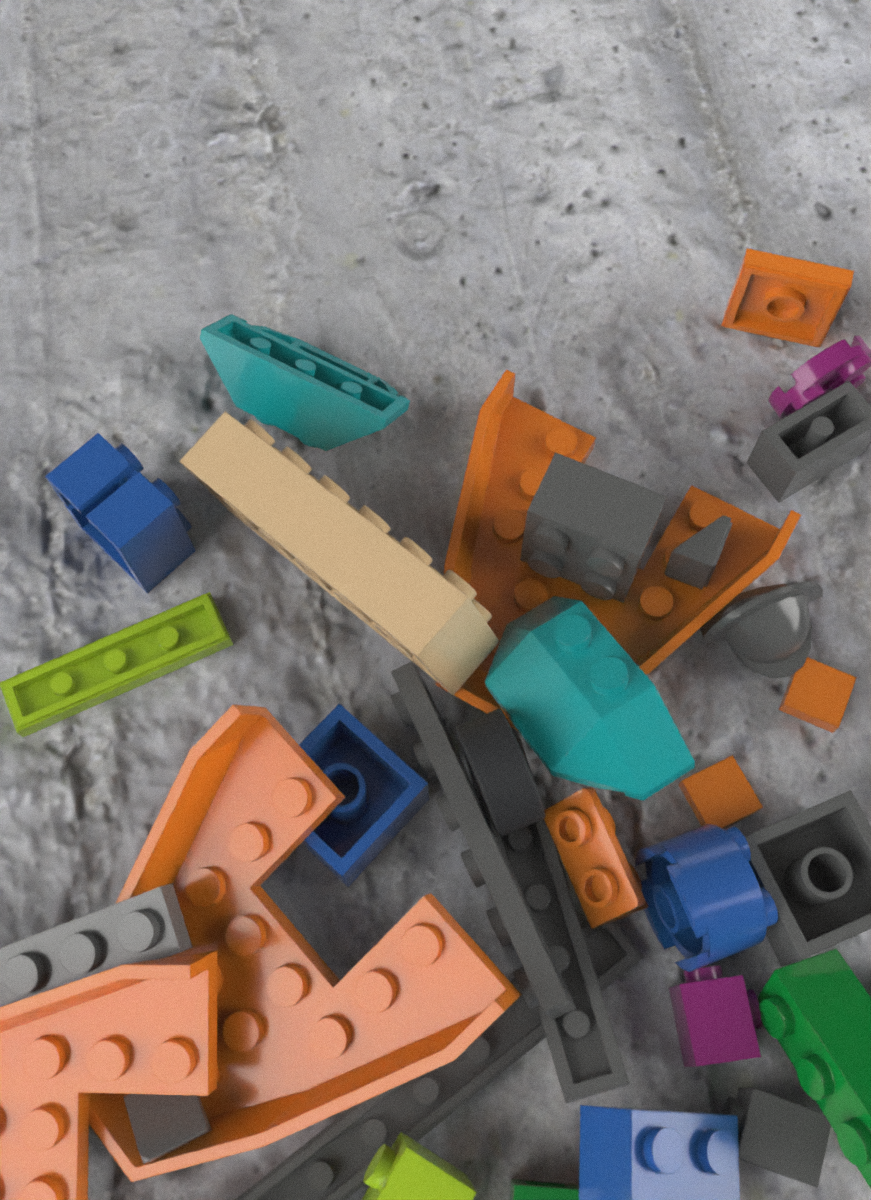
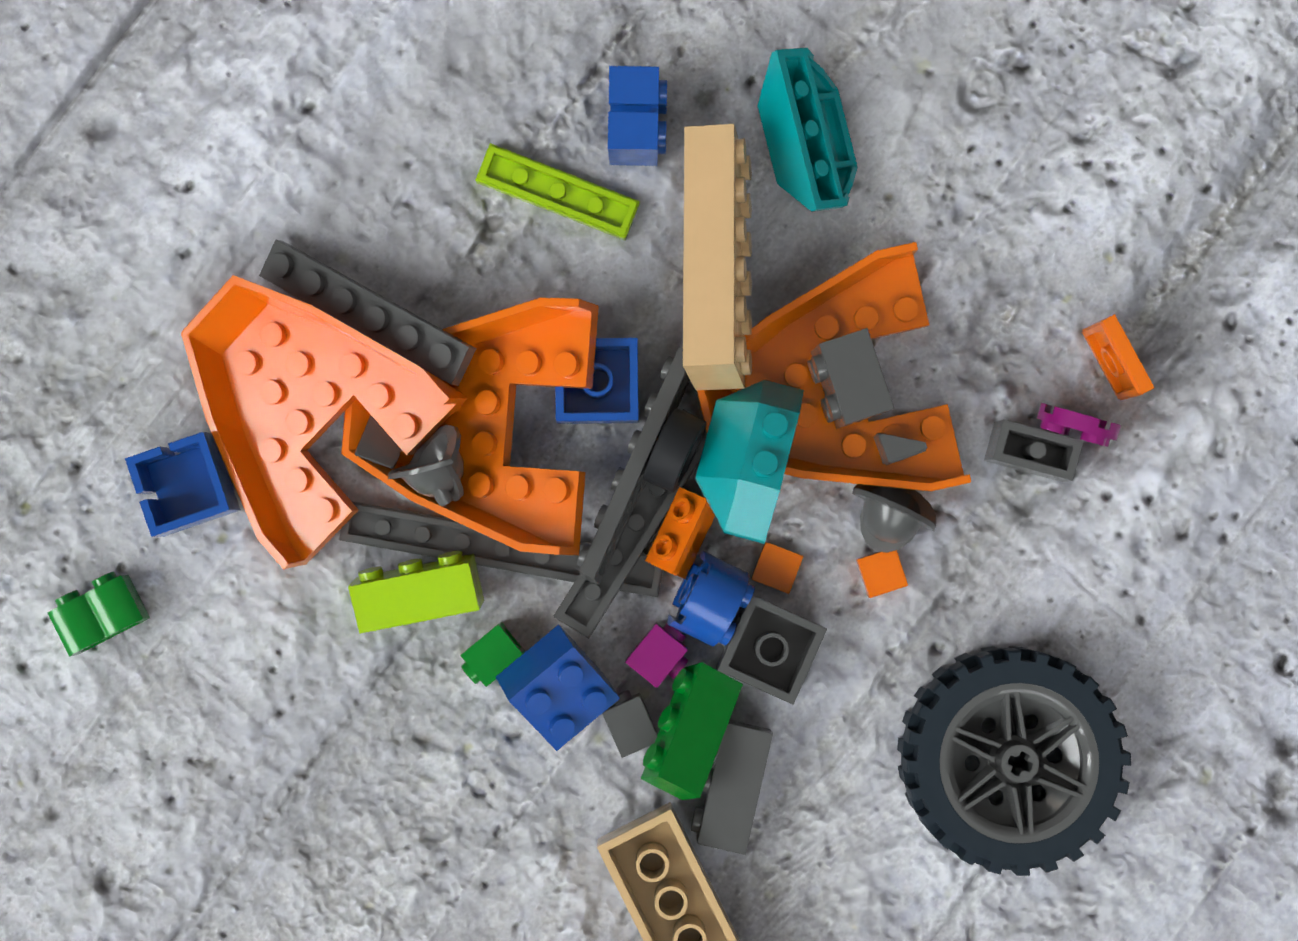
camera: 45 degrees right, 20 degrees up
none -> dark grey helmet [388,425,464,506]

